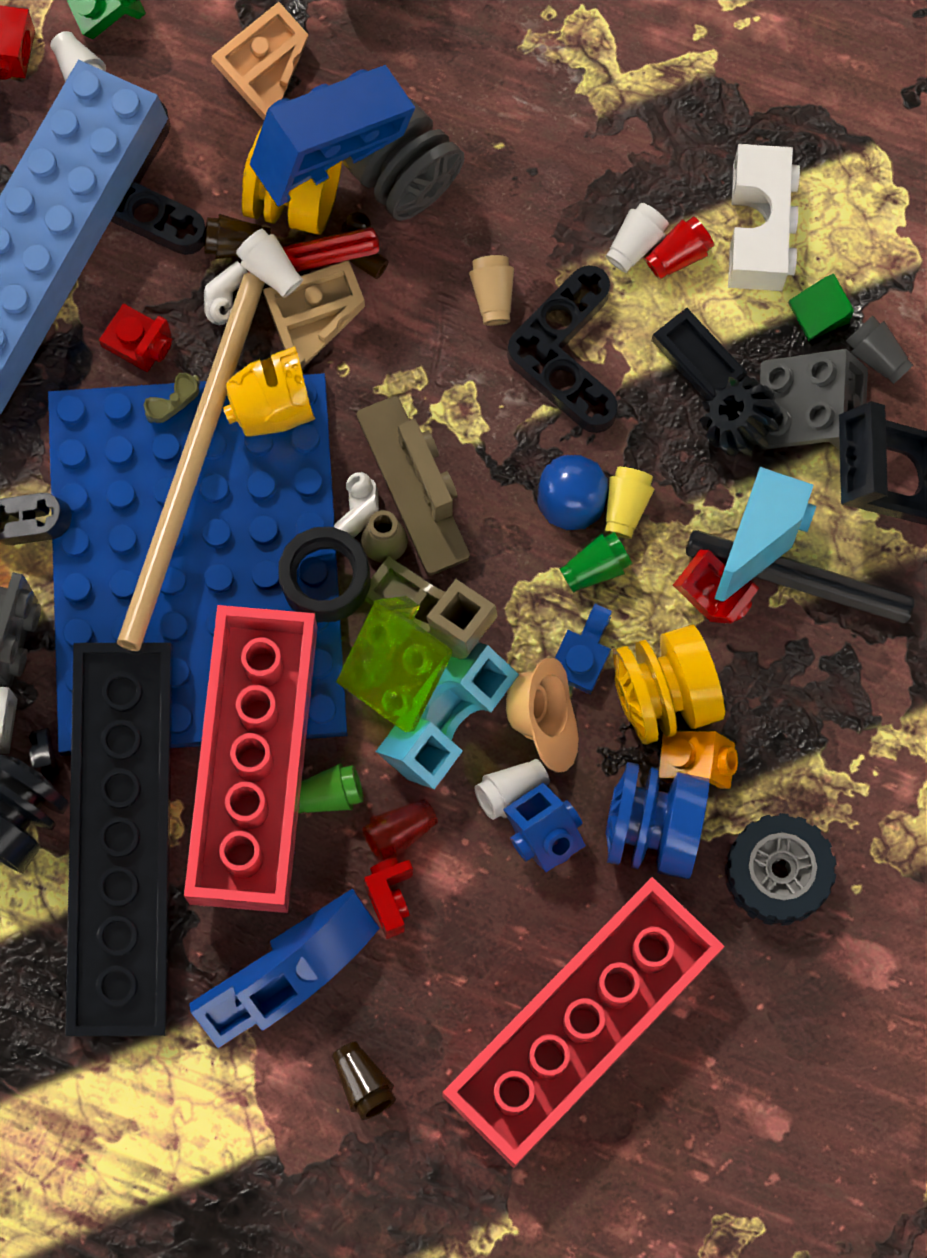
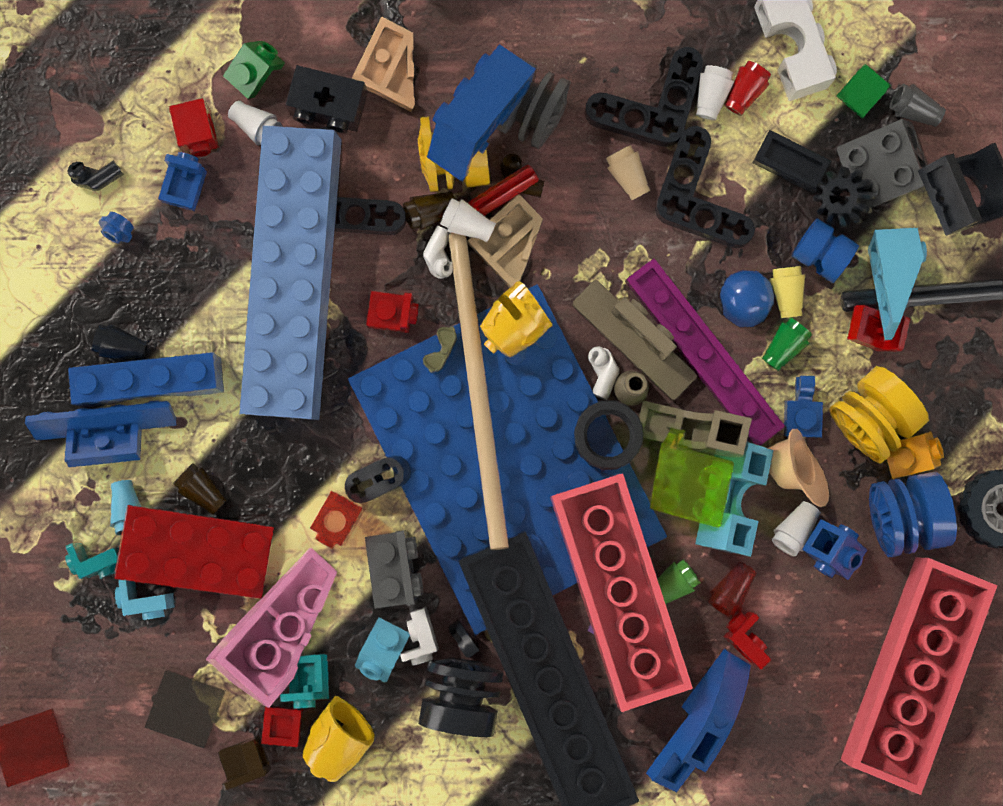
camera: 25 degrees left, 10 degrees up
dark brown cone [332,1041,396,1120] -> none
none -> black brick [285,65,368,133]
none -> black beam [585,47,703,147]
none -> magenta plate [625,258,785,446]
none -> blue wheel [791,218,859,283]

